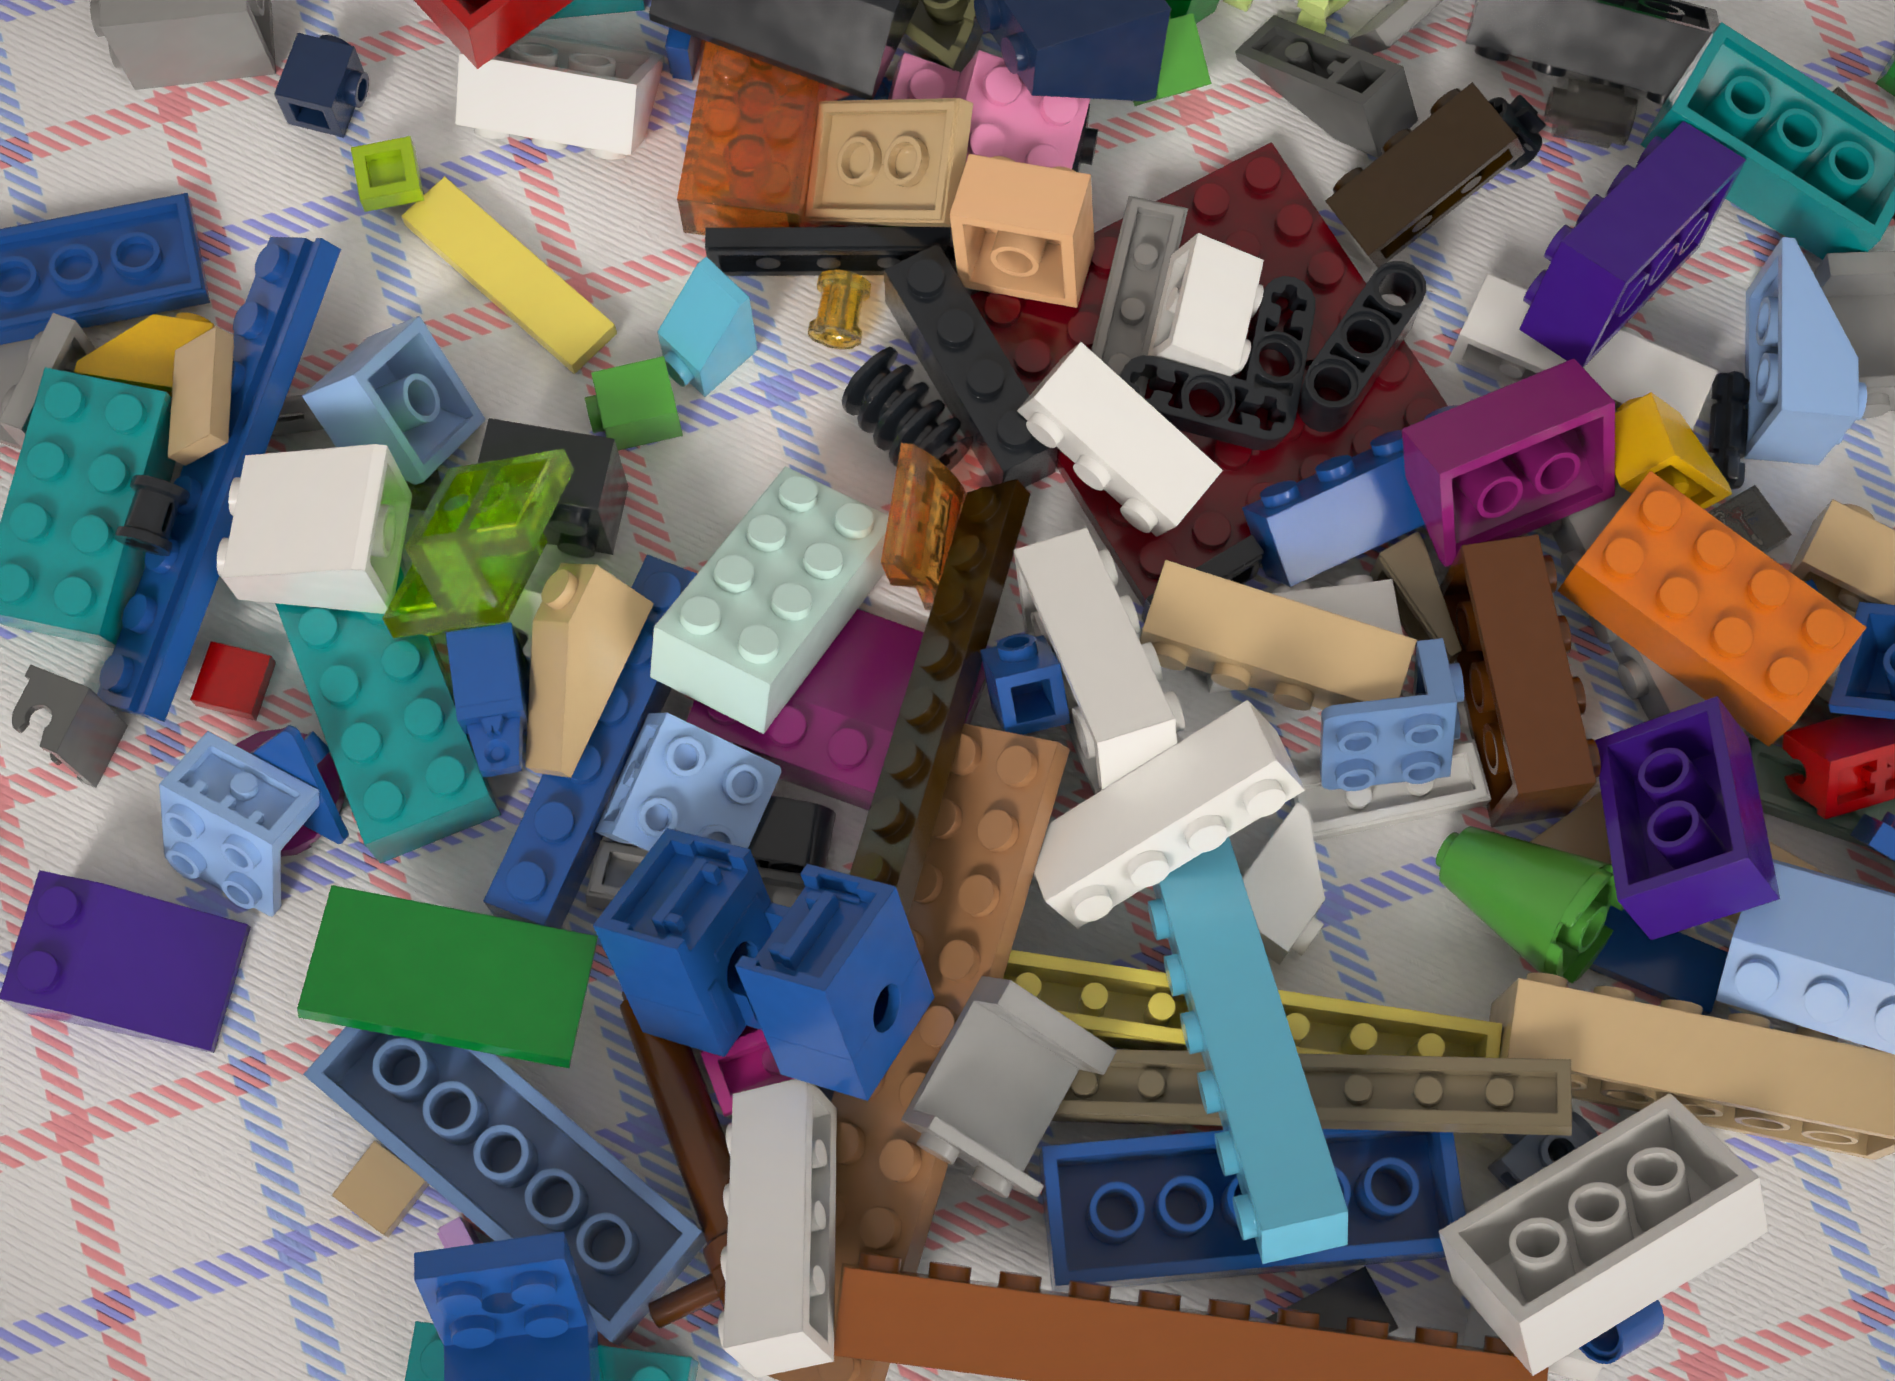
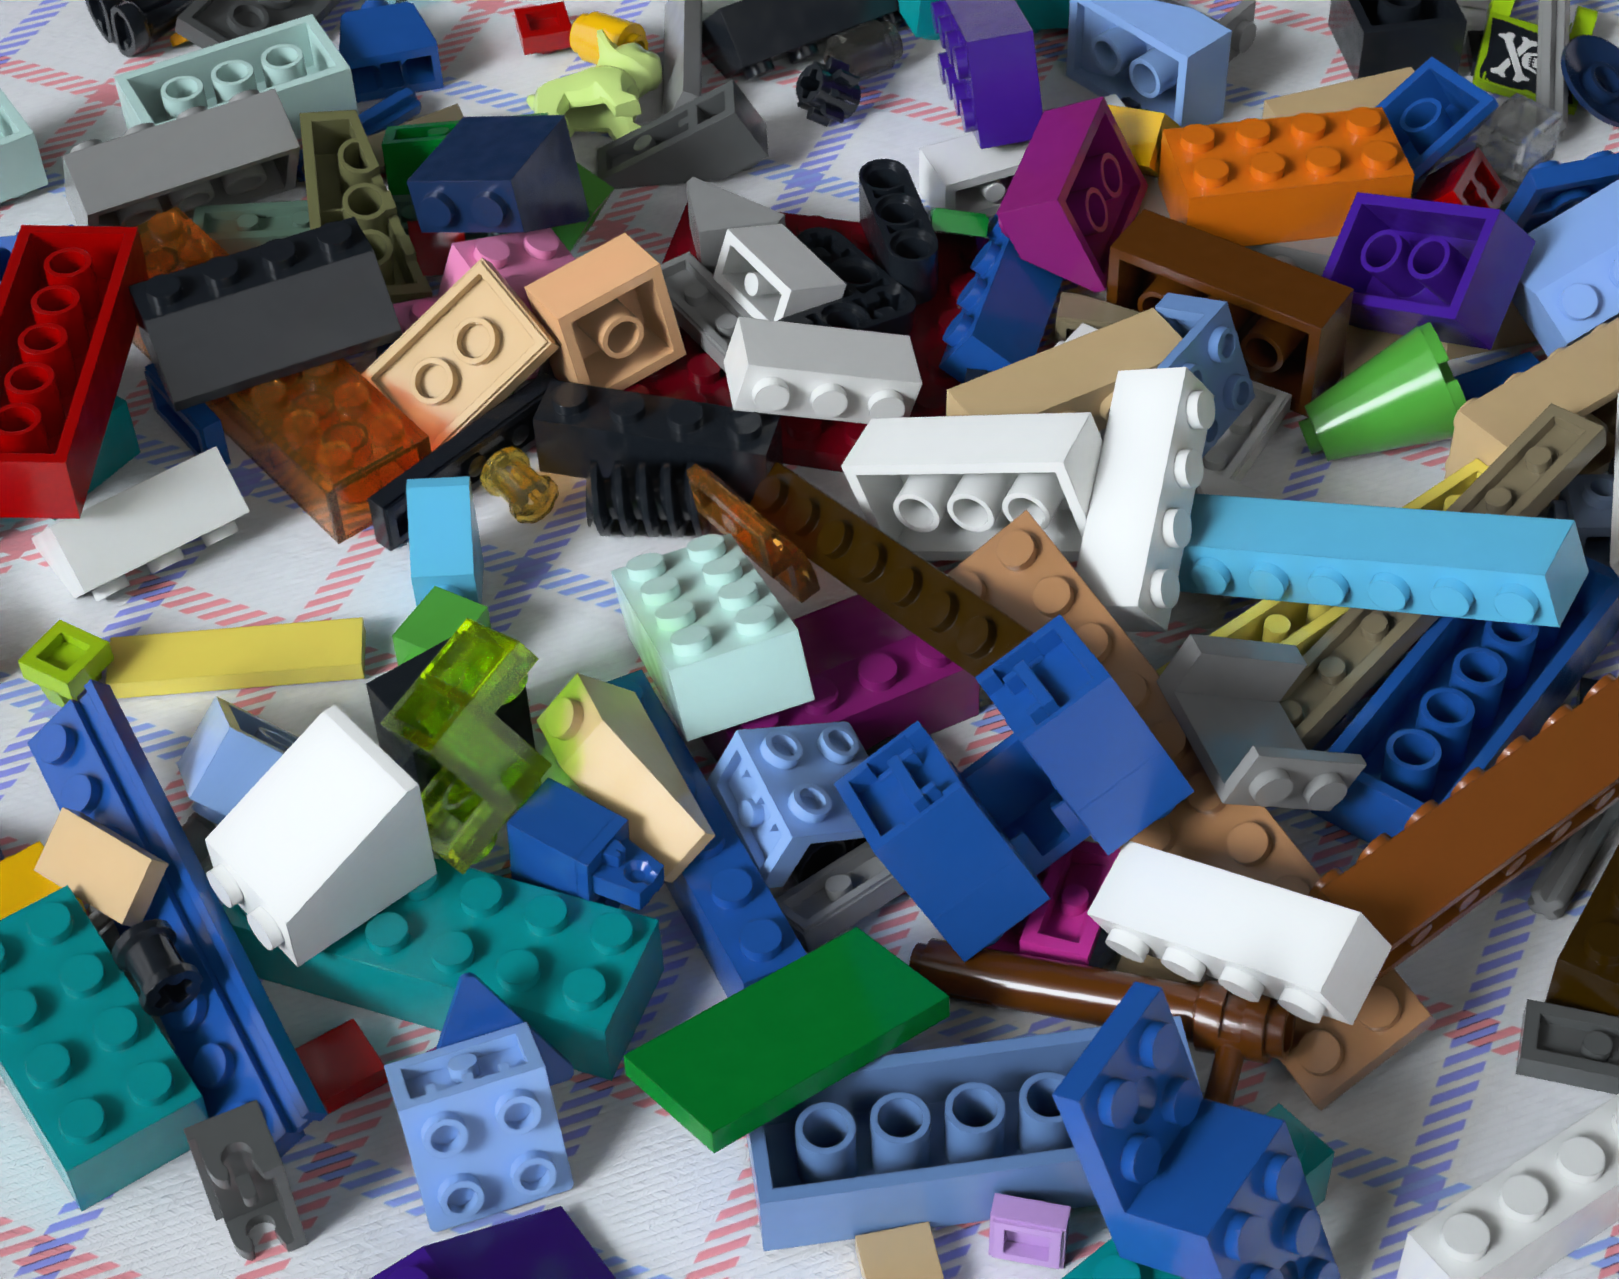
camera: 45 degrees left, 25 degrees down
blue brick [980,634,1071,735] -> none
dark brown brick [1325,82,1525,268] -> none
none -> light grey slope [686,177,785,274]
none -> green tile [924,207,989,237]

